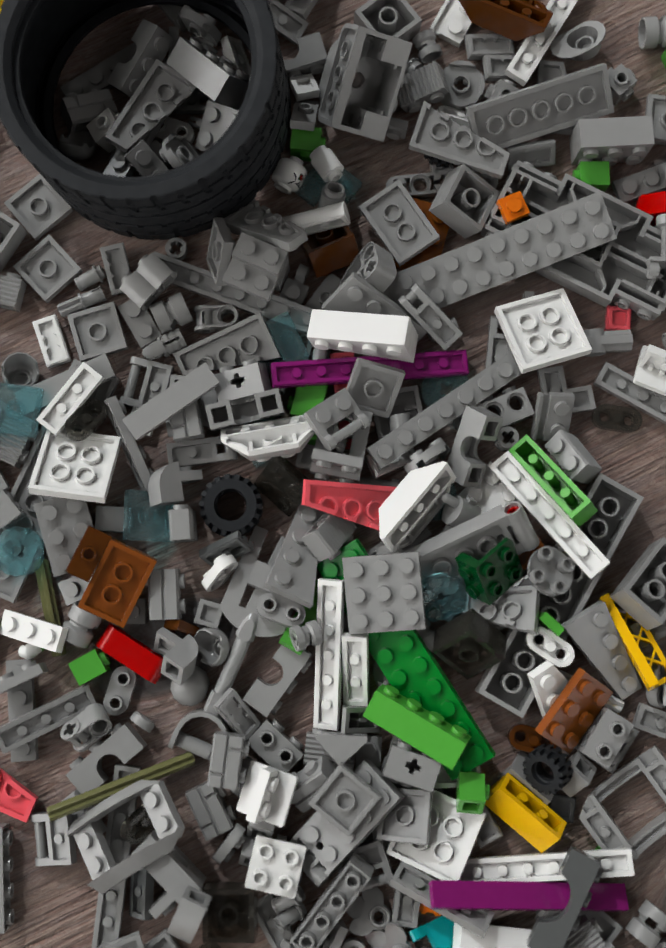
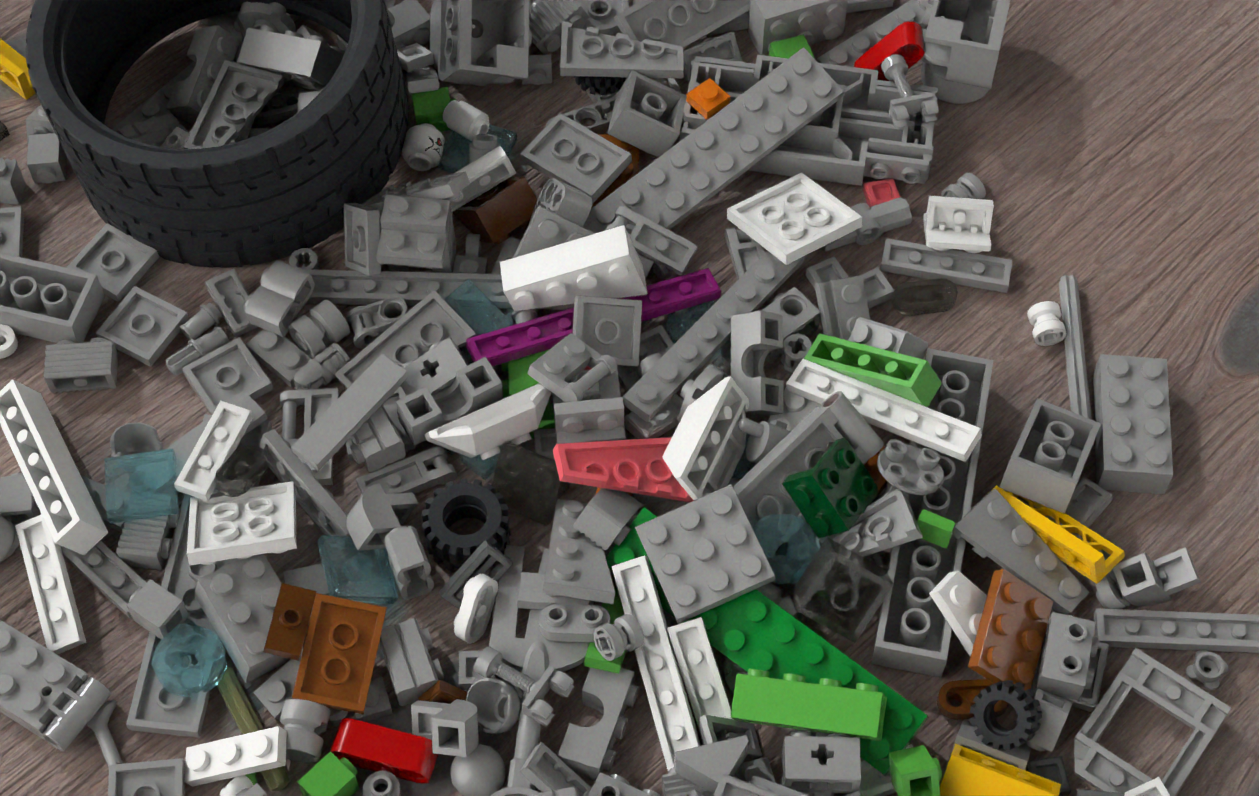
camera: 15 degrees left, 25 degrees down
white plate [32,314,72,369] -> none
white plate [526,626,575,667] -> none
none -> light grey bar [474,646,575,725]

